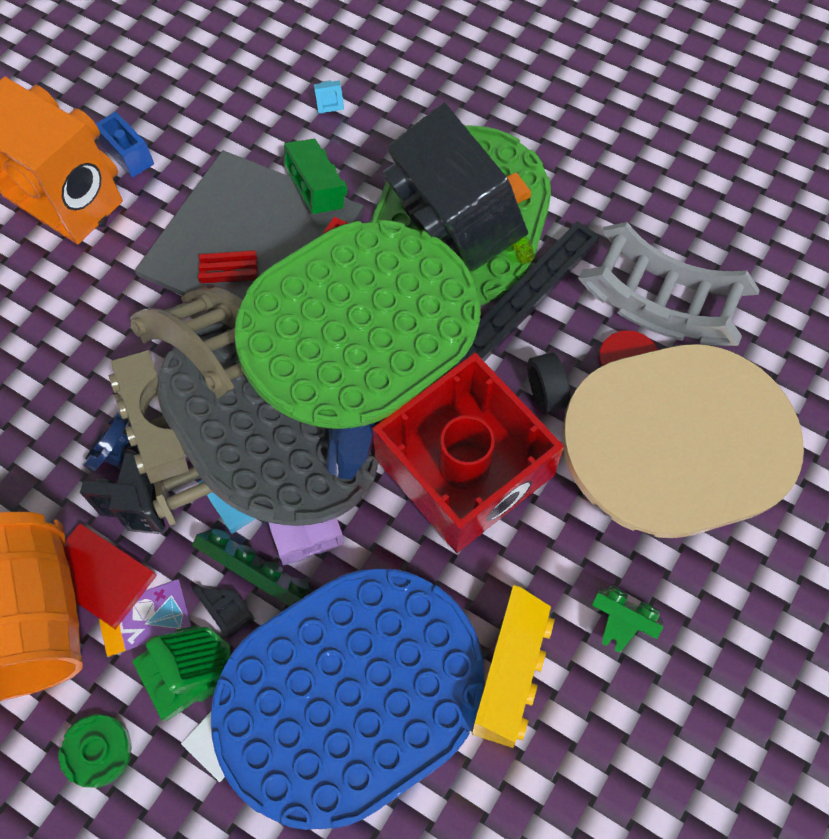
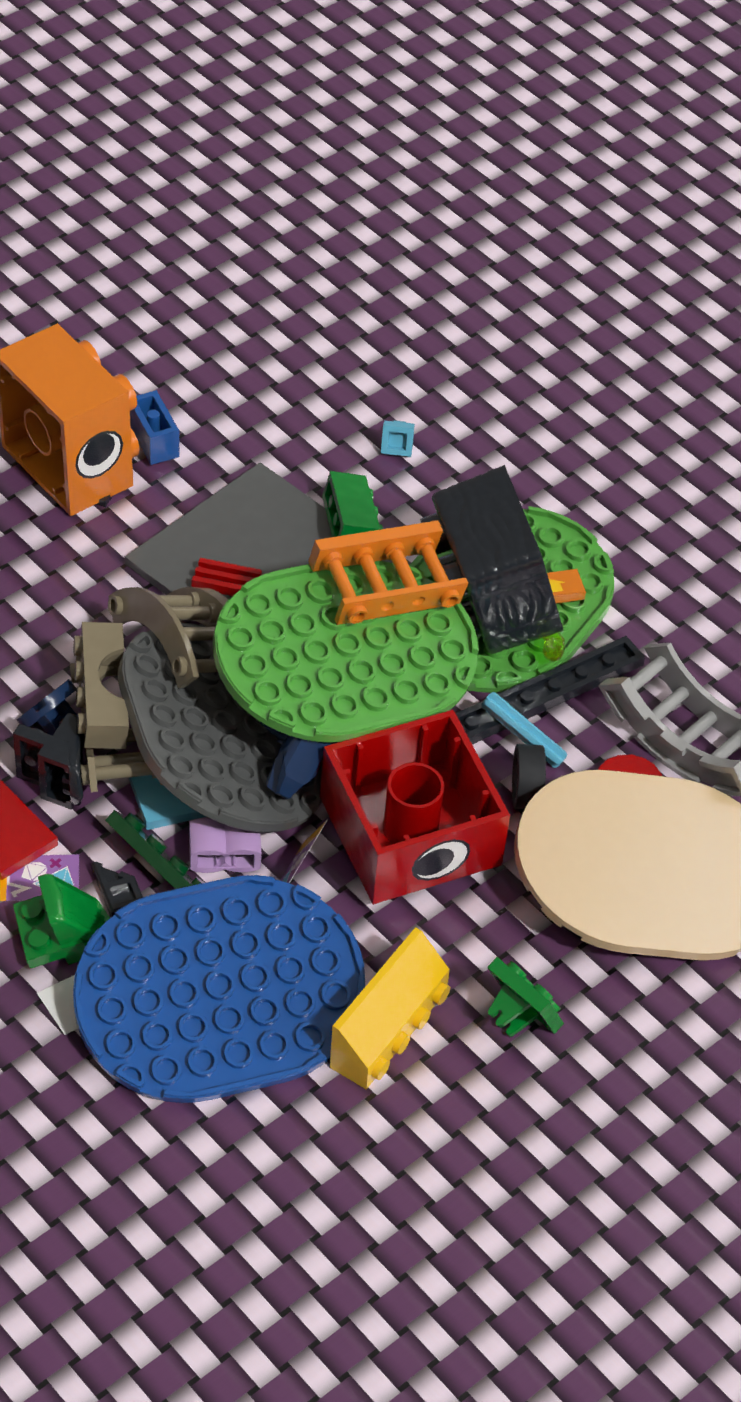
camera: 10 degrees right, 15 degrees down
none -> sticker [280,819,328,883]
none -> orange fence [308,520,468,625]
none -> medium azure axle [482,692,567,768]

